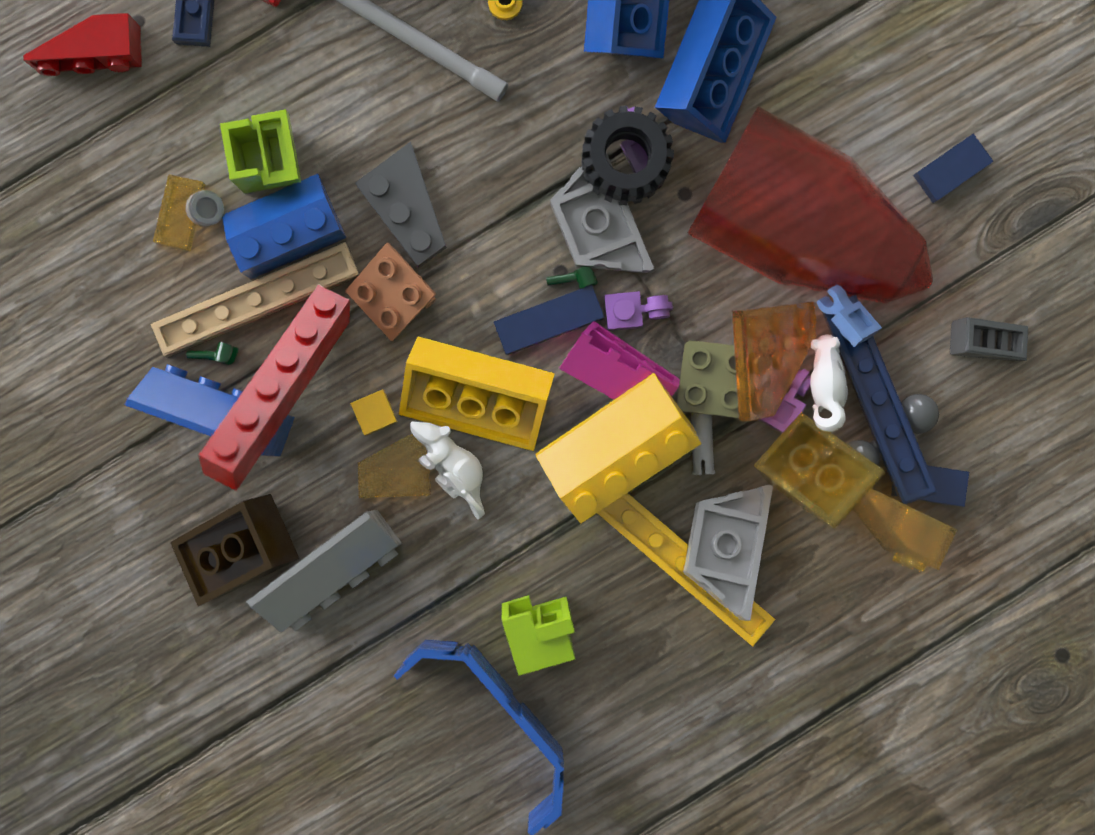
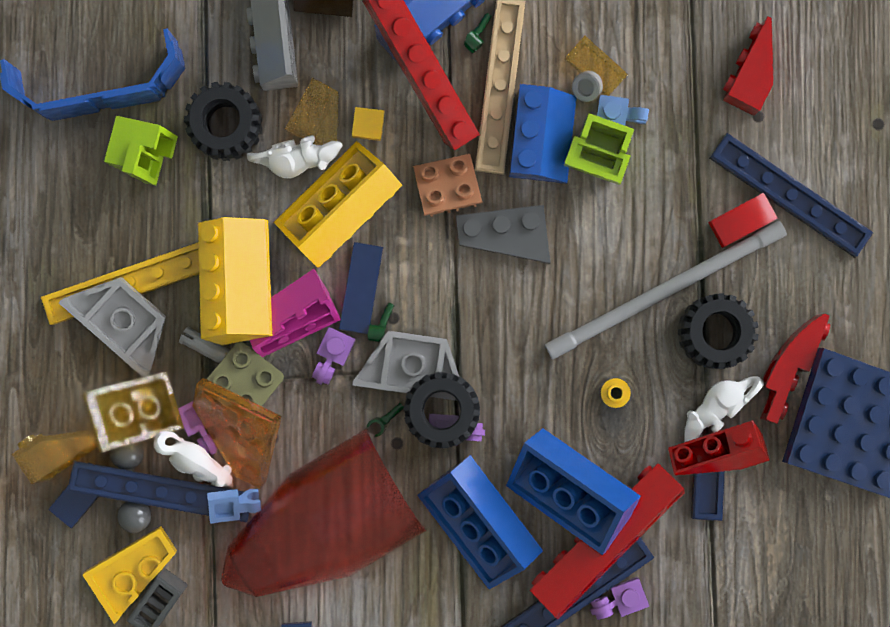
camera: 125 degrees right, 0 degrees up
none -> yellow wing [82,526,177,624]
none -> black tyre [184,82,263,161]
none -> dark green hand [367,403,404,437]
none -> medium blue plate [597,95,649,126]

